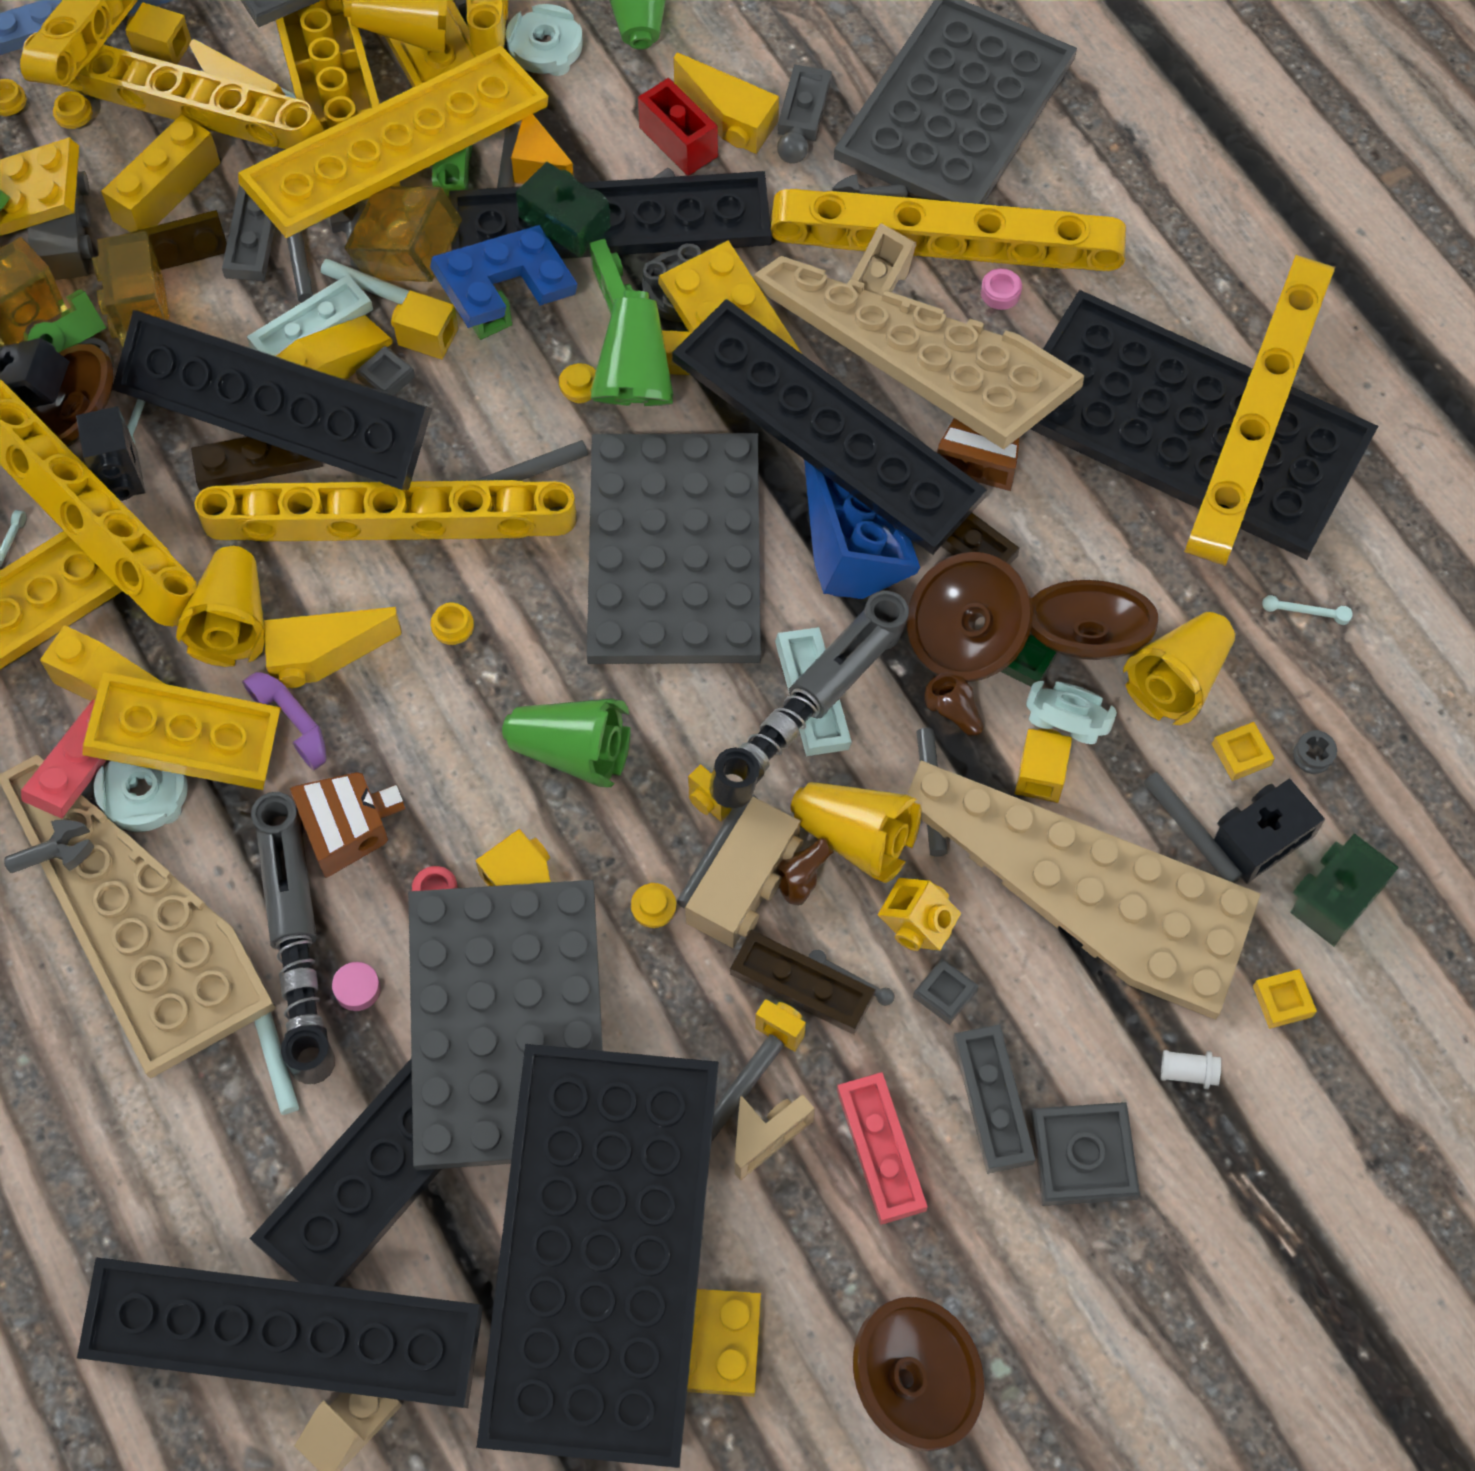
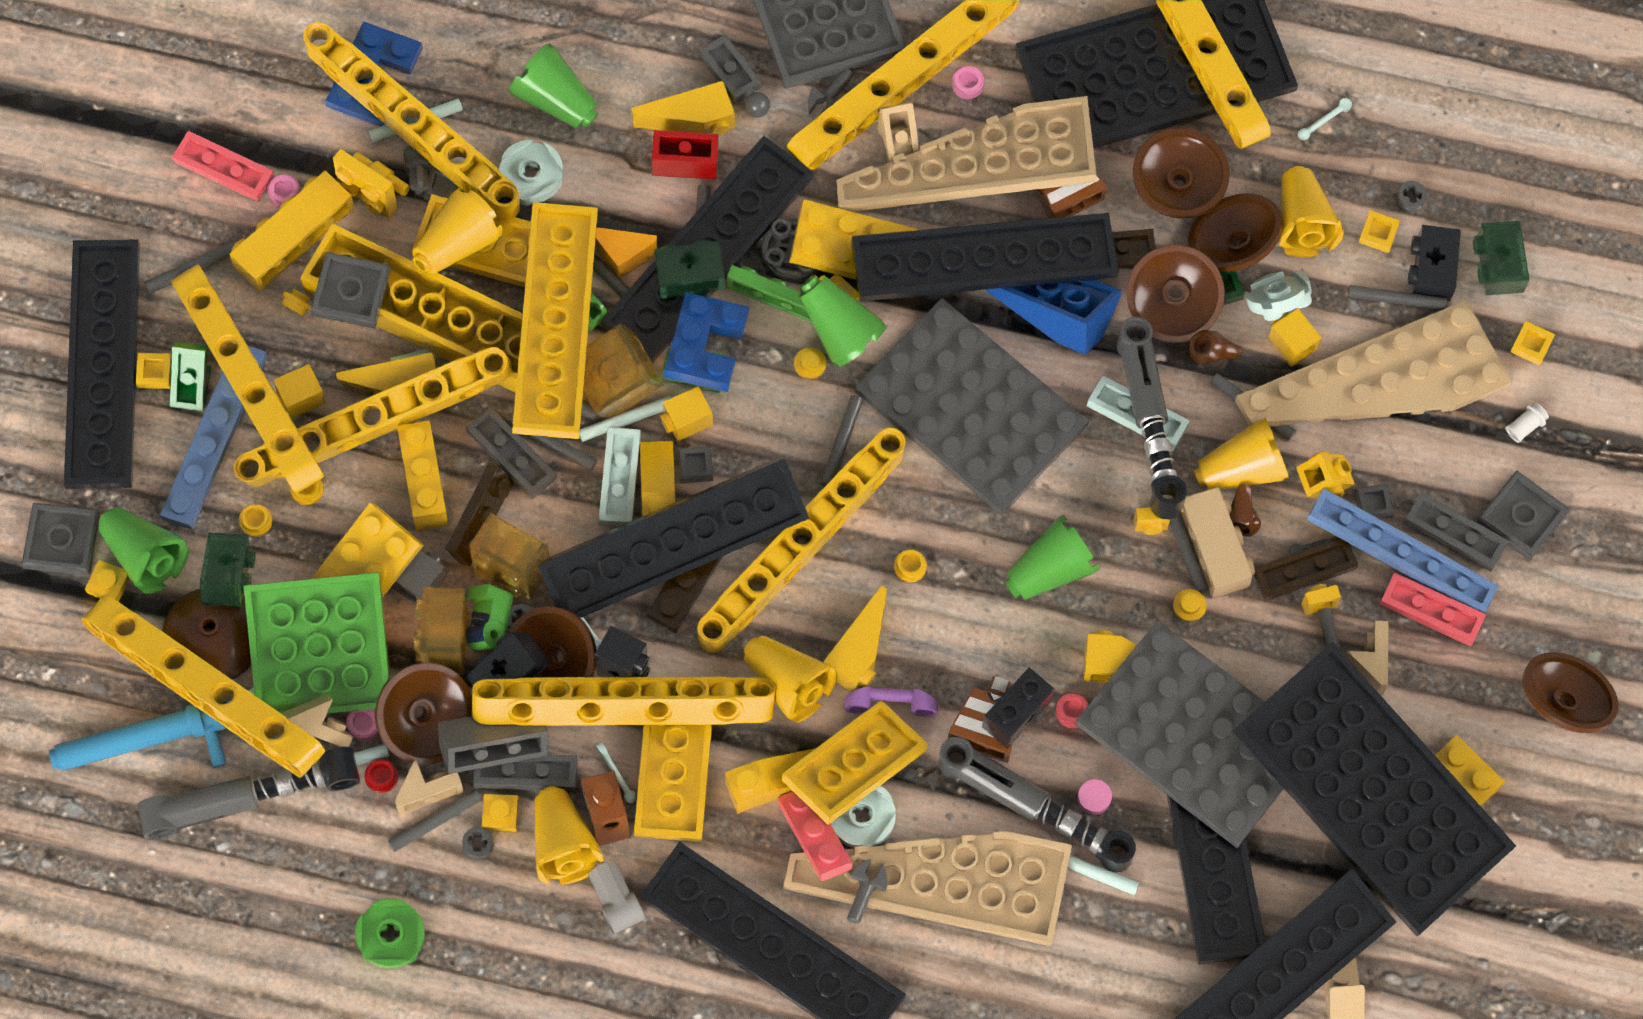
camera: 50 degrees left, 5 degrees up
none -> black brick [982,667,1055,749]
none -> reddish brown dish [1133,128,1230,219]
none -> medium blue plate [1306,488,1498,613]

